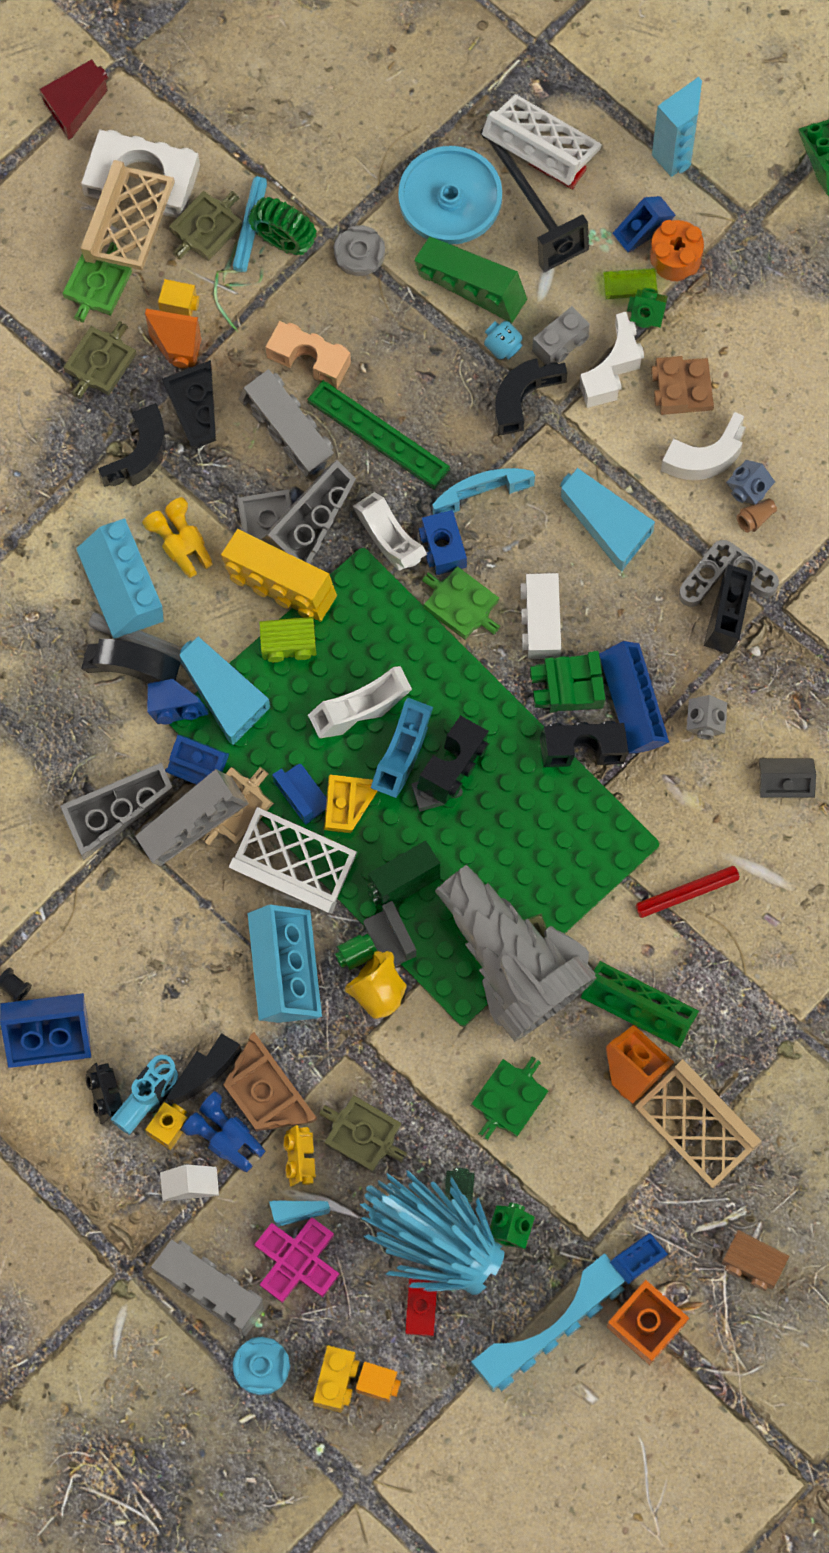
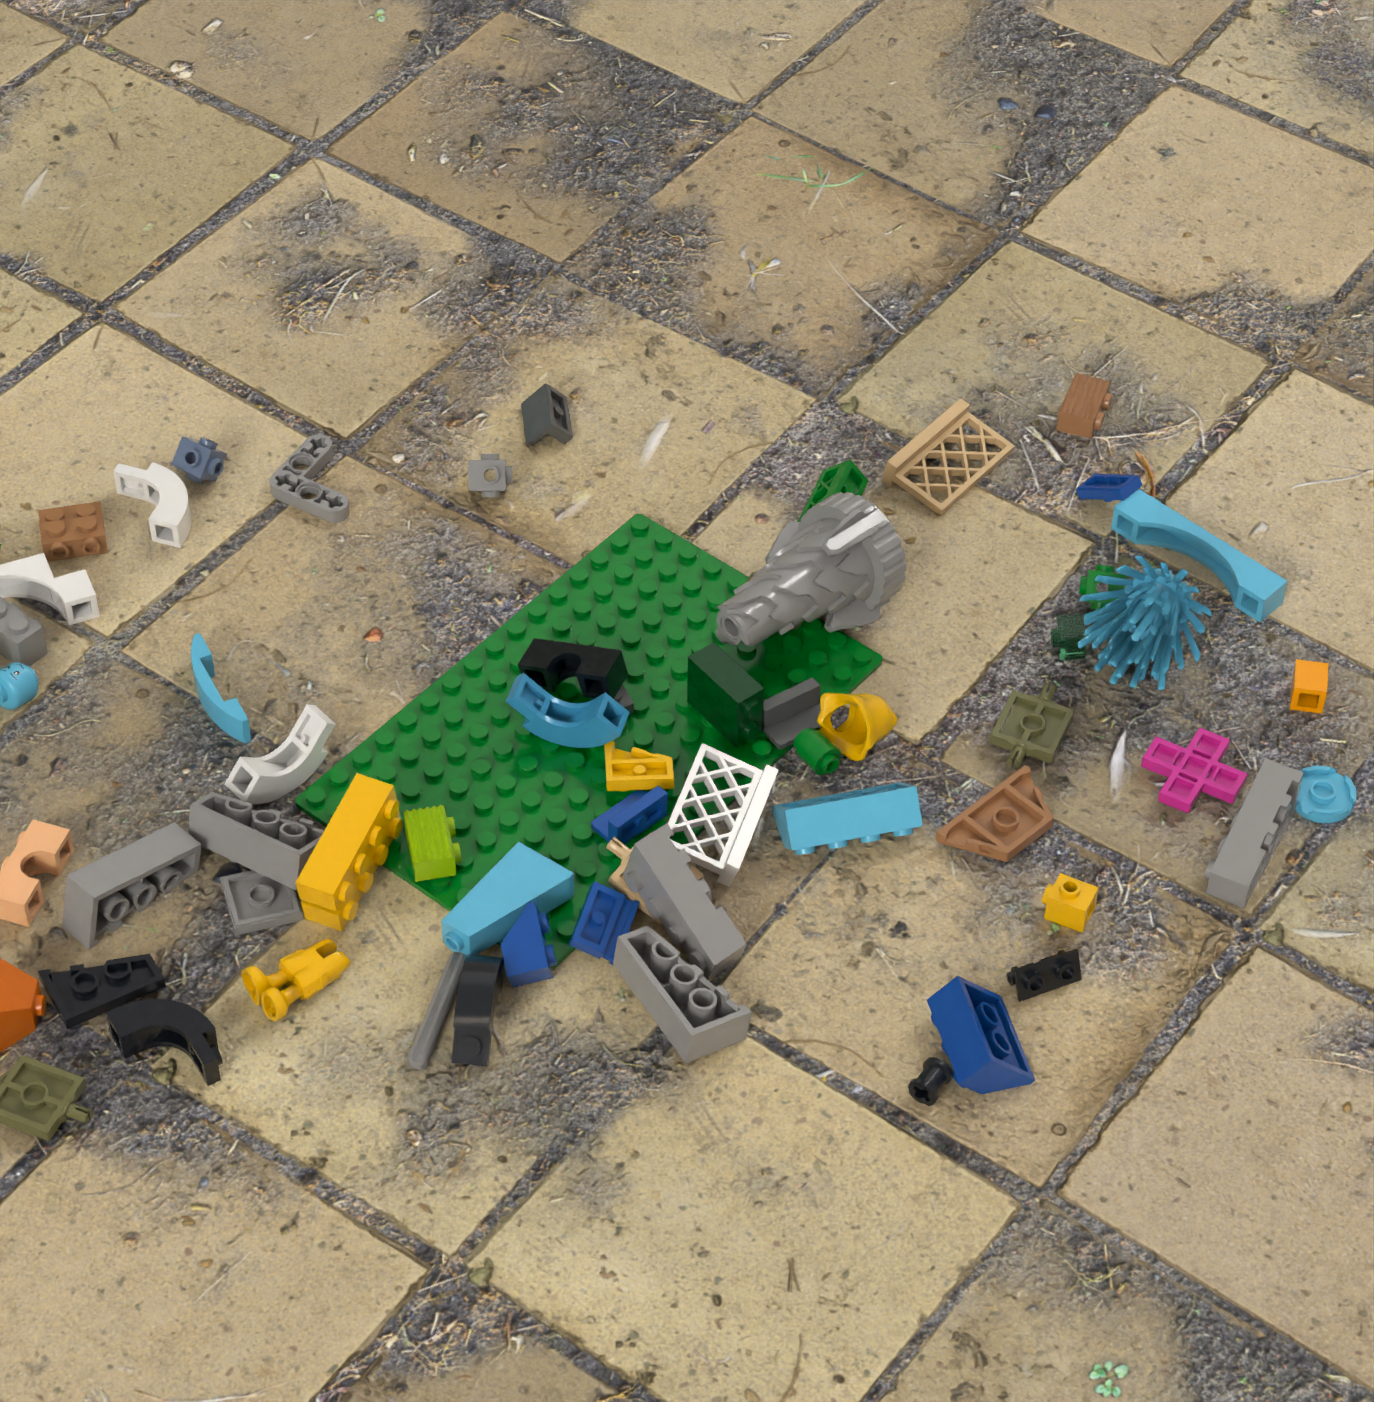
camera: 100 degrees left, 25 degrees down
medium azure slope [76,518,164,639] -> none
medium azure connector [110,1055,179,1135] -> none
white slope [160,1164,219,1201] -> none
black slope [167,1033,242,1105] -> none
blue piece [181,1091,265,1173] -> none
medium azure slope [269,1200,330,1227] -> none
yellow hinge [284,1125,316,1187] -> none
green tile [307,380,450,489] -> none
white arch [308,666,412,738] -> none
yellow brick [313,1345,360,1413] -> none
red plate [405,1278,437,1337] -> none
blue brick [418,510,467,575] -> none
bright green plate [422,566,501,640] -> none
green plate [471,1057,549,1141] -> none
black arch [495,358,567,436] -> none
white brick [521,573,561,659] -> none
green hips [530,651,606,713] -> none
black arch [540,721,629,768] -> none
medium azure slope [560,468,655,571] -> none
blue brick [599,641,669,753] -> none
orange slope [606,1025,675,1104] -> none
orange brick [607,1280,689,1365] -> none
red axle [636,866,740,918] -> none
black slope [704,564,753,654] -> none
medium nougat cone [736,498,777,533] -> none

